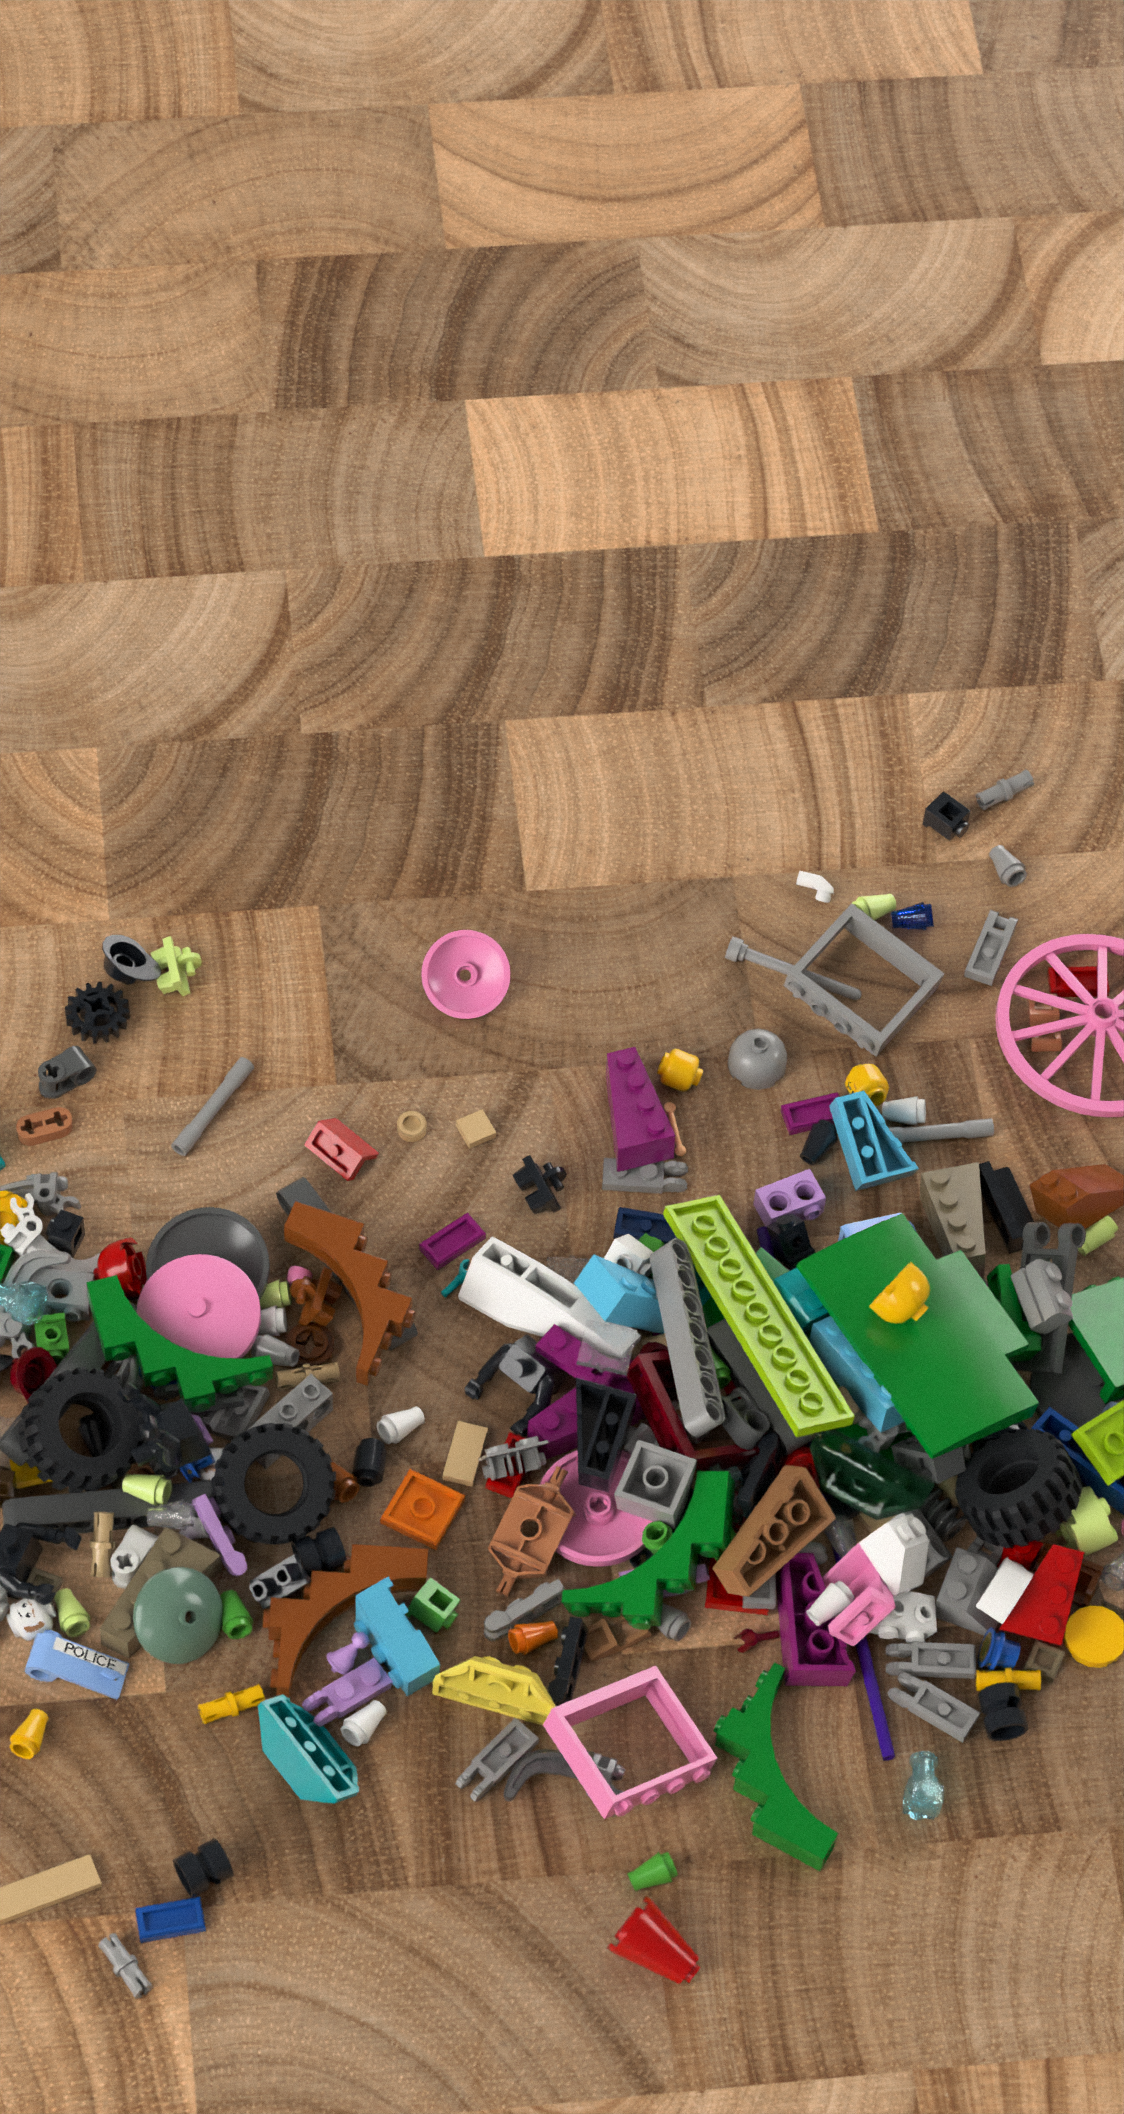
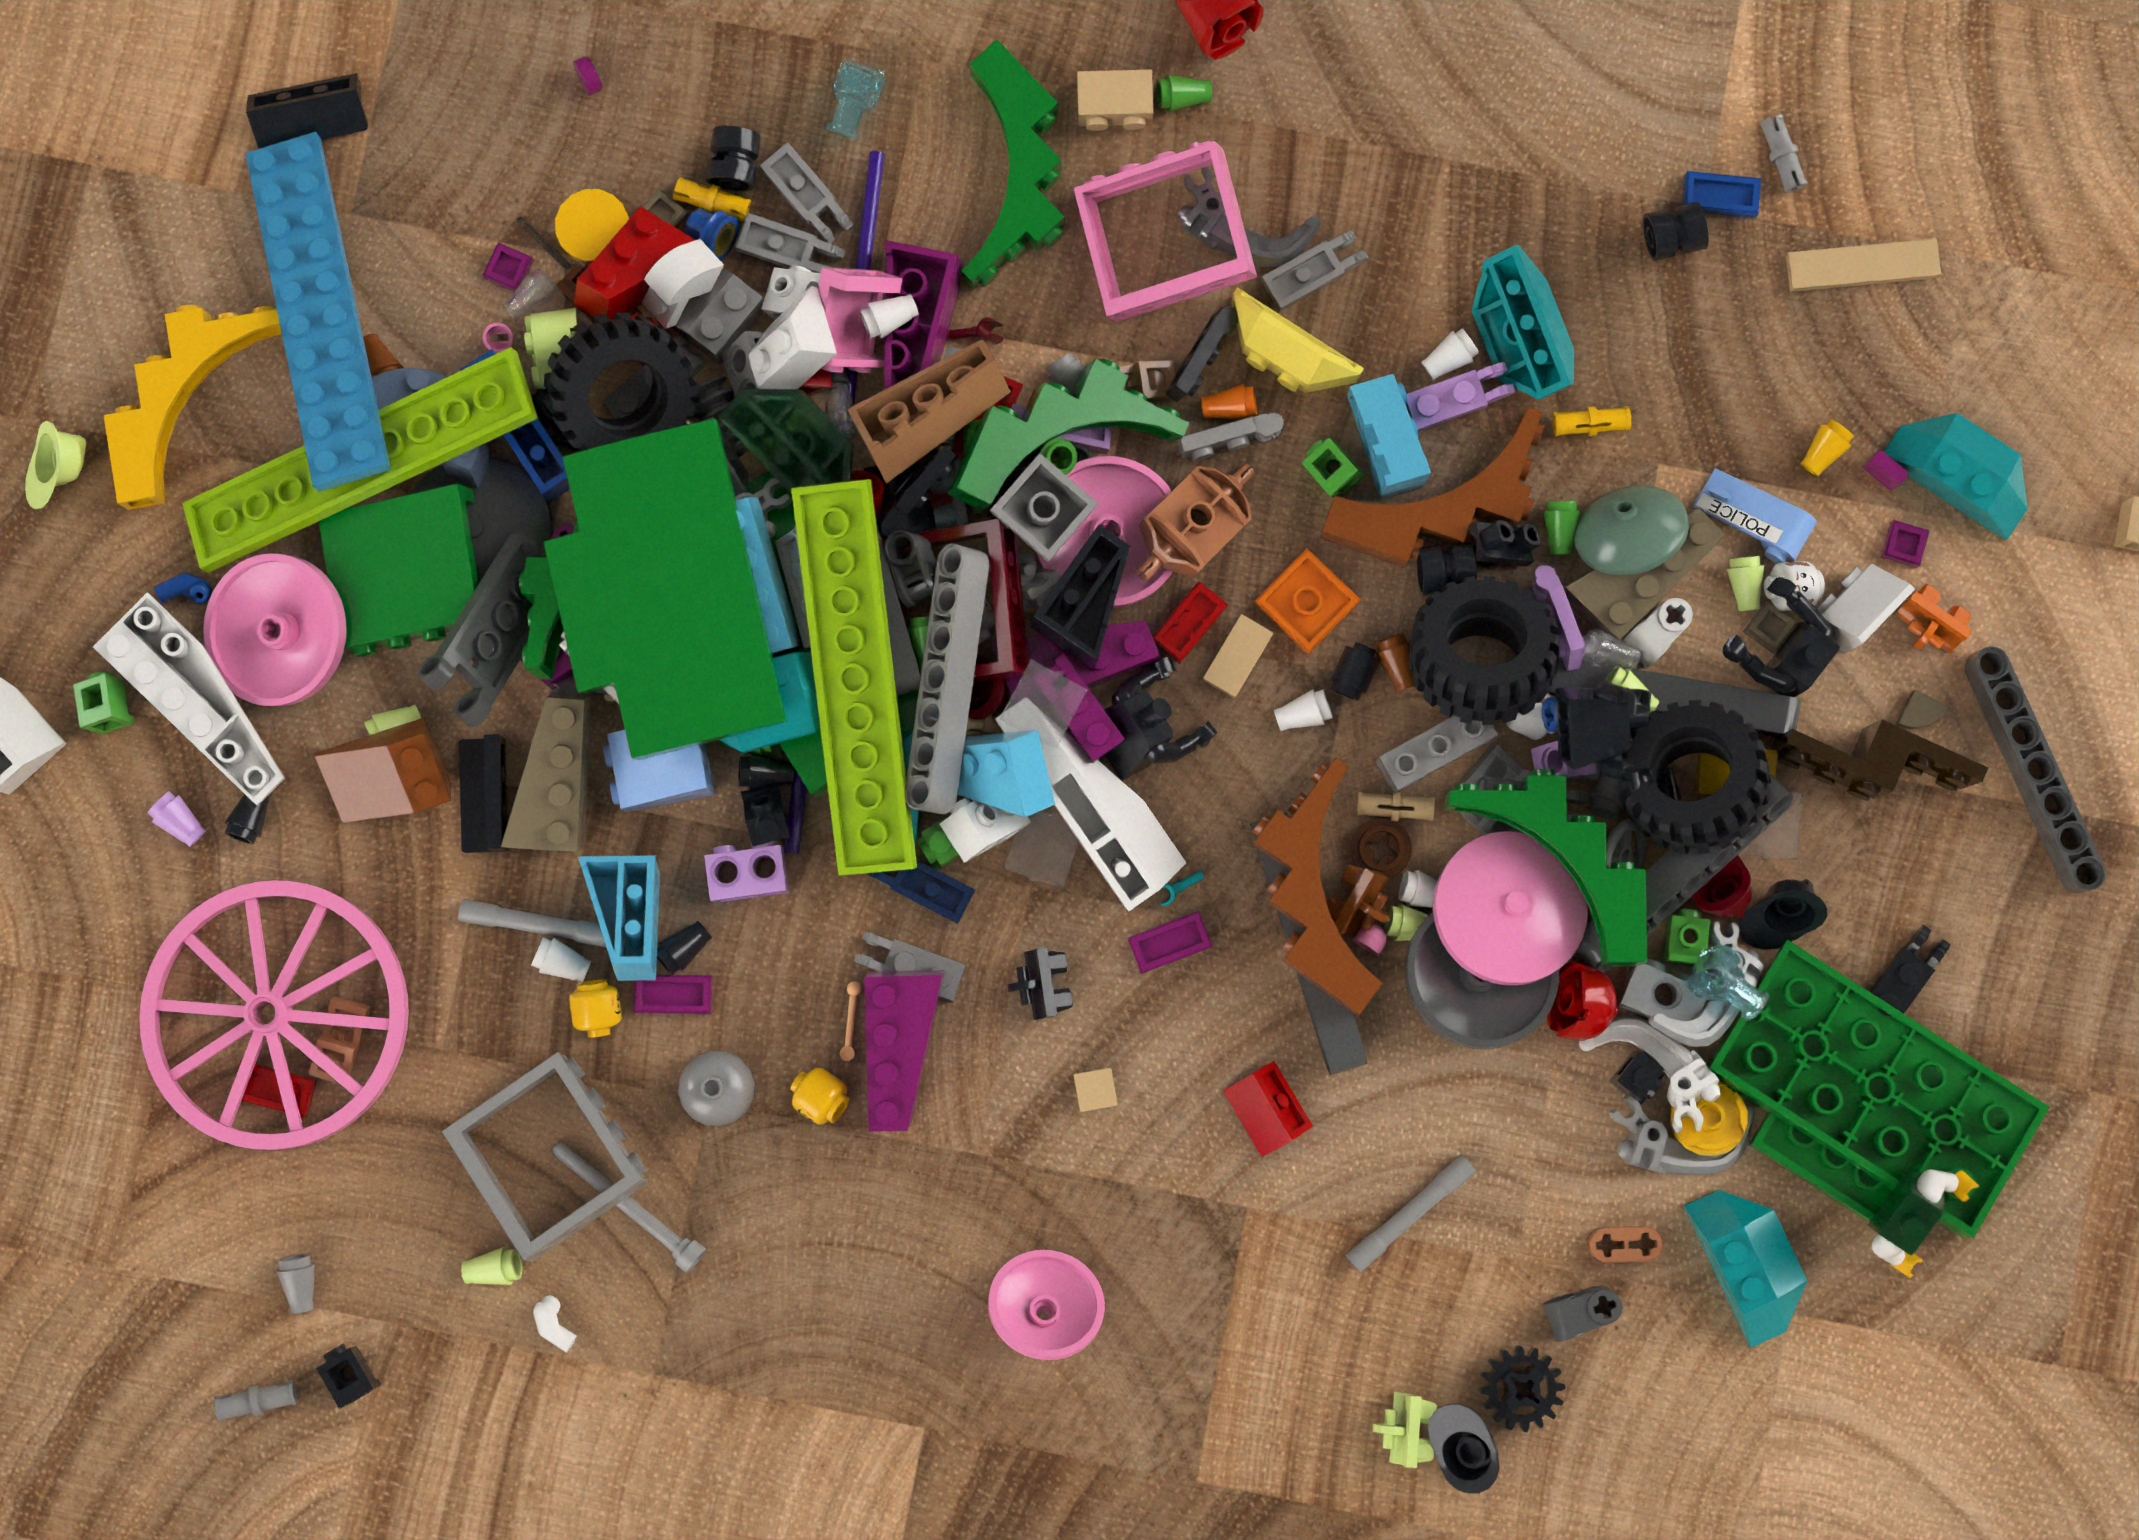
camera: 160 degrees left, 25 degrees up
tan pin [90,1512,115,1577] -> none
light grey cone [251,1334,300,1367] -> none
lavender piece [326,1632,369,1675] -> none
tan tile [397,1111,427,1142] -> none
light grey hinge [478,1436,548,1481] -> none
dark tan tile [838,1386,864,1425] -> none
yellow cylinder [869,1262,930,1324] -> none
clear blue cone [891,902,934,930] -> none
light grey plate [964,910,1018,986] -> none
light grey brick [1011,1259,1073,1334] -> none
none -> tan brick [1077,69,1153,131]

